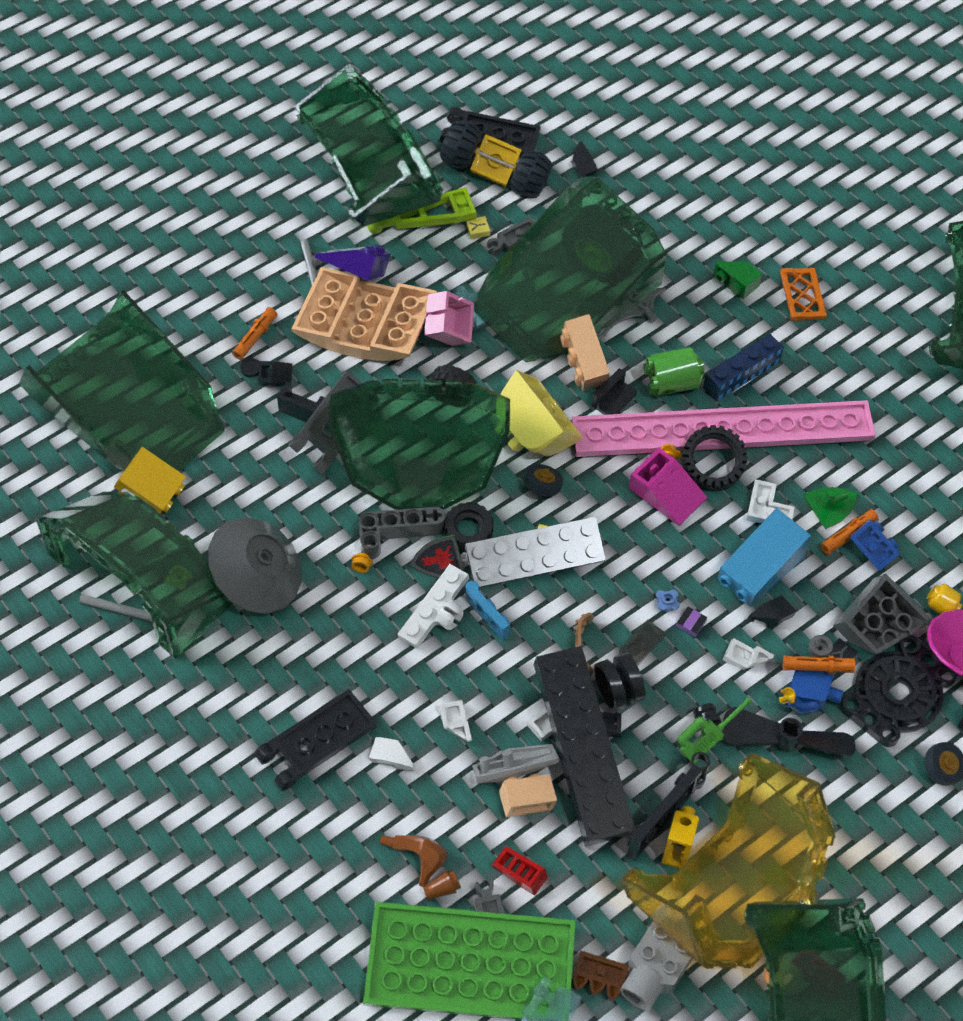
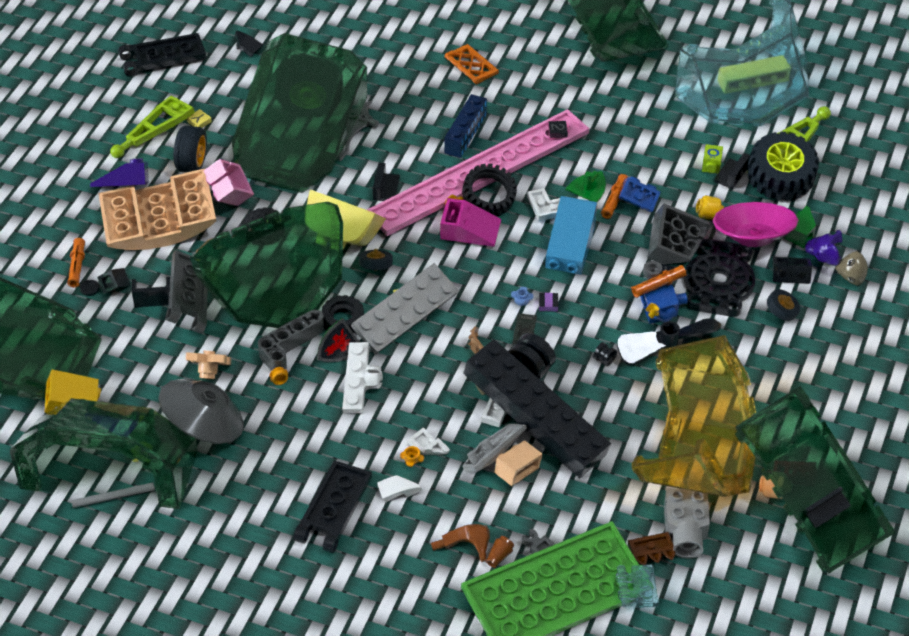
camera: 30 degrees left, 10 degrees down
clear green windscreen [294,63,443,227] -> none
light grey bar [300,239,317,285] -> none
black plate [440,120,552,199] -> none
dark azure plate [465,581,510,641] -> none
dark grey plate [487,217,542,255] -> none
red slope [492,846,548,895] -> none
light nougat brick [560,314,610,392] -> none
black hinge [627,752,710,861] -> none
bright green cylinder [643,347,704,396] -> none
yellow torso [661,806,699,870] -> none
bright green piece [677,698,751,764] -> none
green slope [713,261,762,299] -> none
white slope [723,638,774,670] -> none
black slope [747,595,797,628] -> none
none -> black wheel [173,125,207,173]
none -> light nougat plant [186,350,231,379]
none -> light orange plate [400,446,424,467]
none -> black tile [548,121,568,138]

